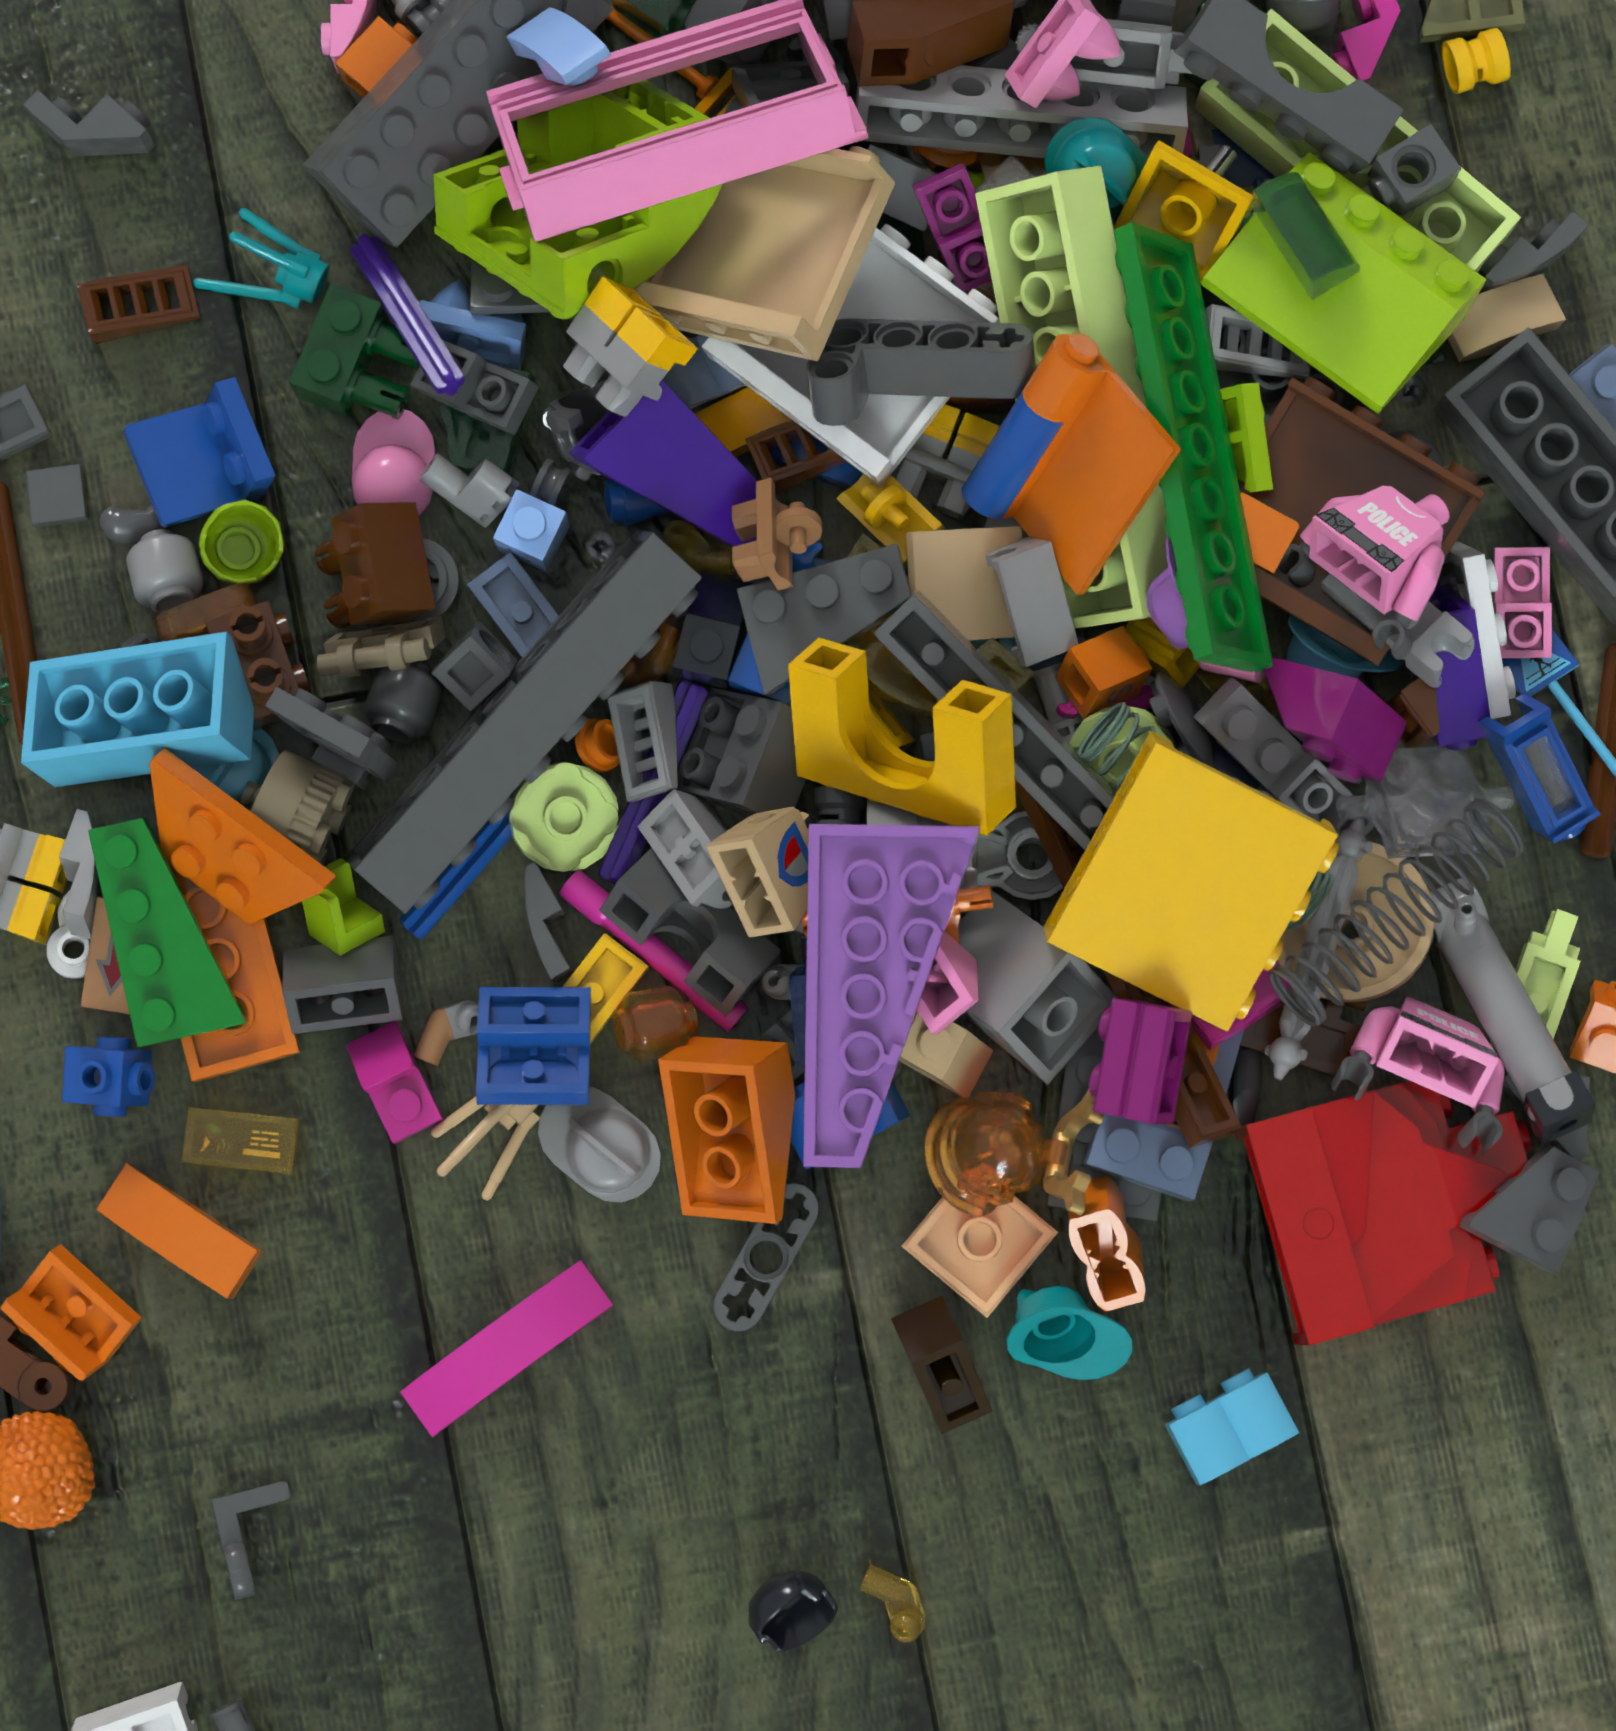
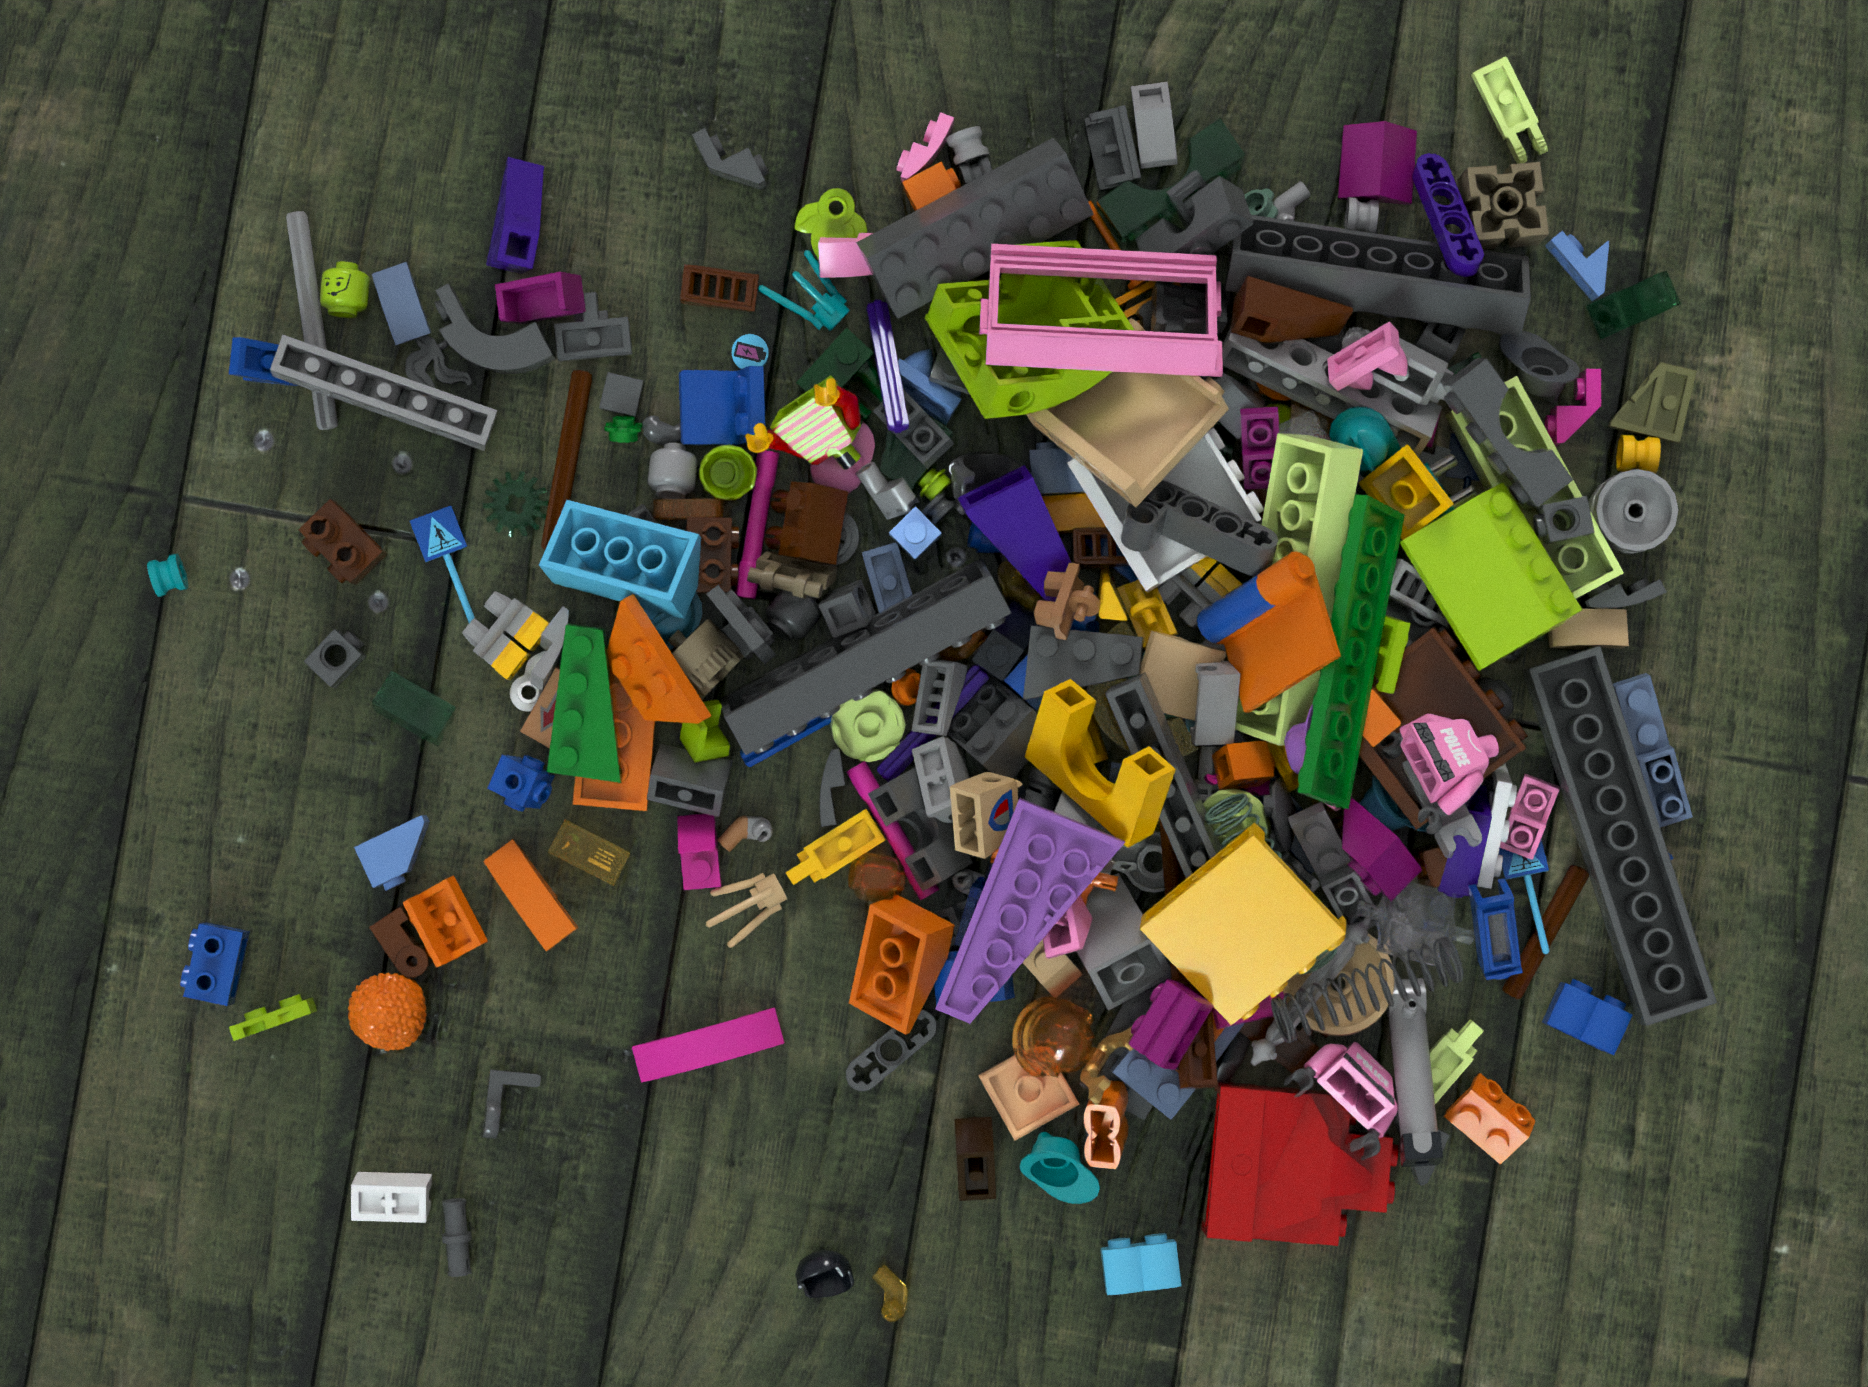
camera: 20 degrees right, 5 degrees up
blue slope [476,987,591,1105] -> none
light blue slope [506,7,611,86] -> none
light grey piece [538,1087,661,1202] -> none
hips [563,276,698,417] -> none
clear green brick [1253,172,1360,300] -> none
dark grey wing [1459,1147,1600,1274] -> none
none -> green plate [604,416,642,443]
none -> tile [732,334,769,369]
none -> dark pink piece [735,450,780,599]
none -> torso [745,375,861,470]
none -> lime plate [795,188,867,259]
none -> bright pink slope [818,233,873,278]
none -> lime plate [918,468,951,501]
none -> yellow slope [1098,567,1128,621]
none -> light grey wheel [1589,469,1678,555]

